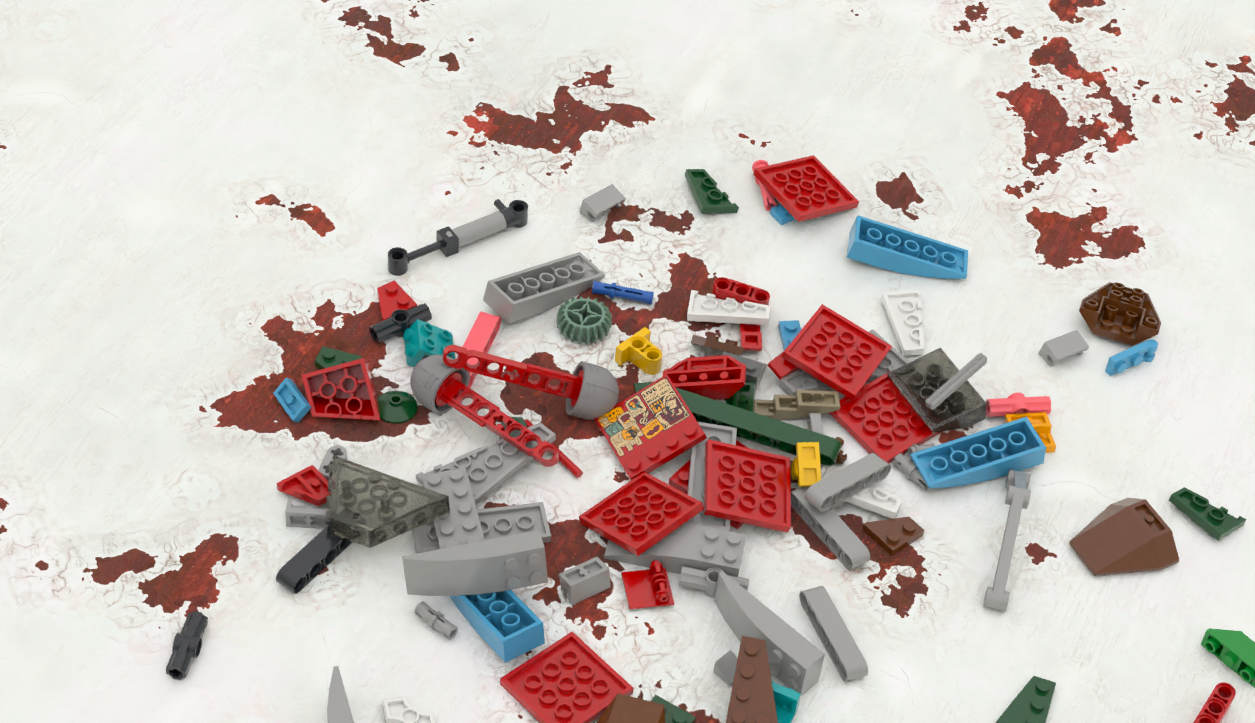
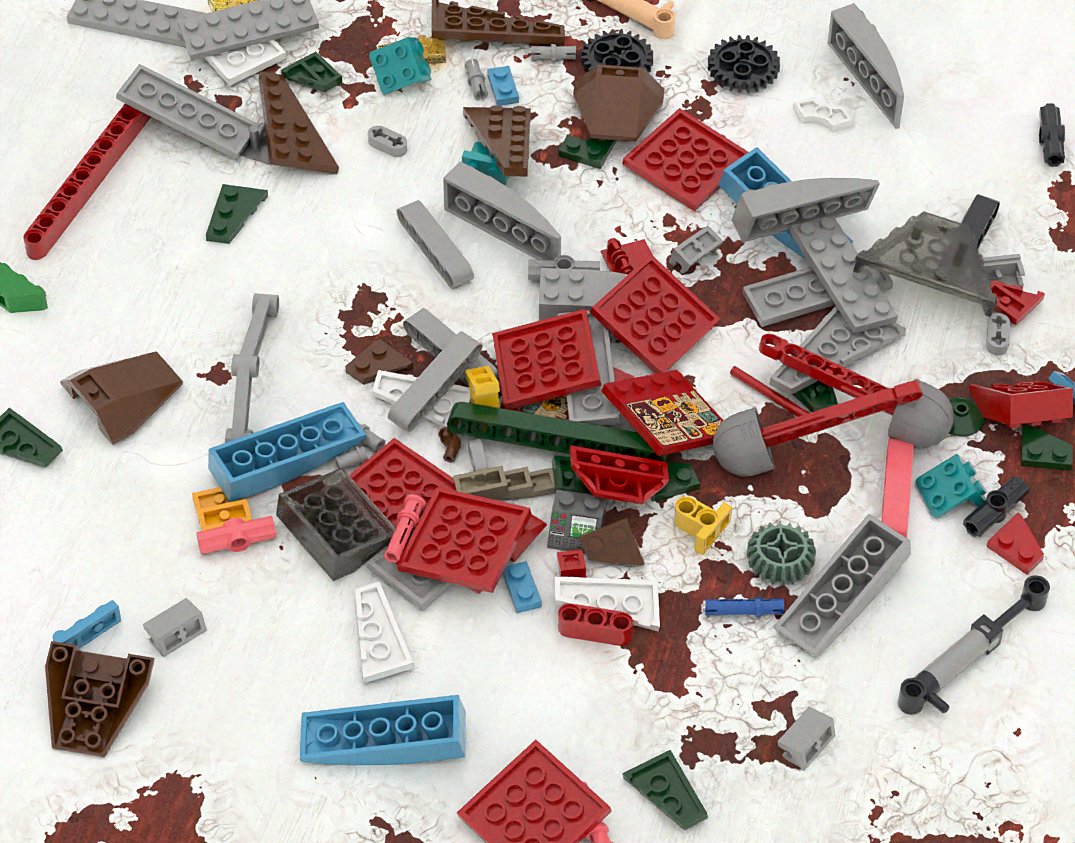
camera: 175 degrees right, 5 degrees up
light grey slope [713,650,738,686] -> none
light grey axle [925,353,987,410] -> none
none -> coral pin [384,494,426,563]

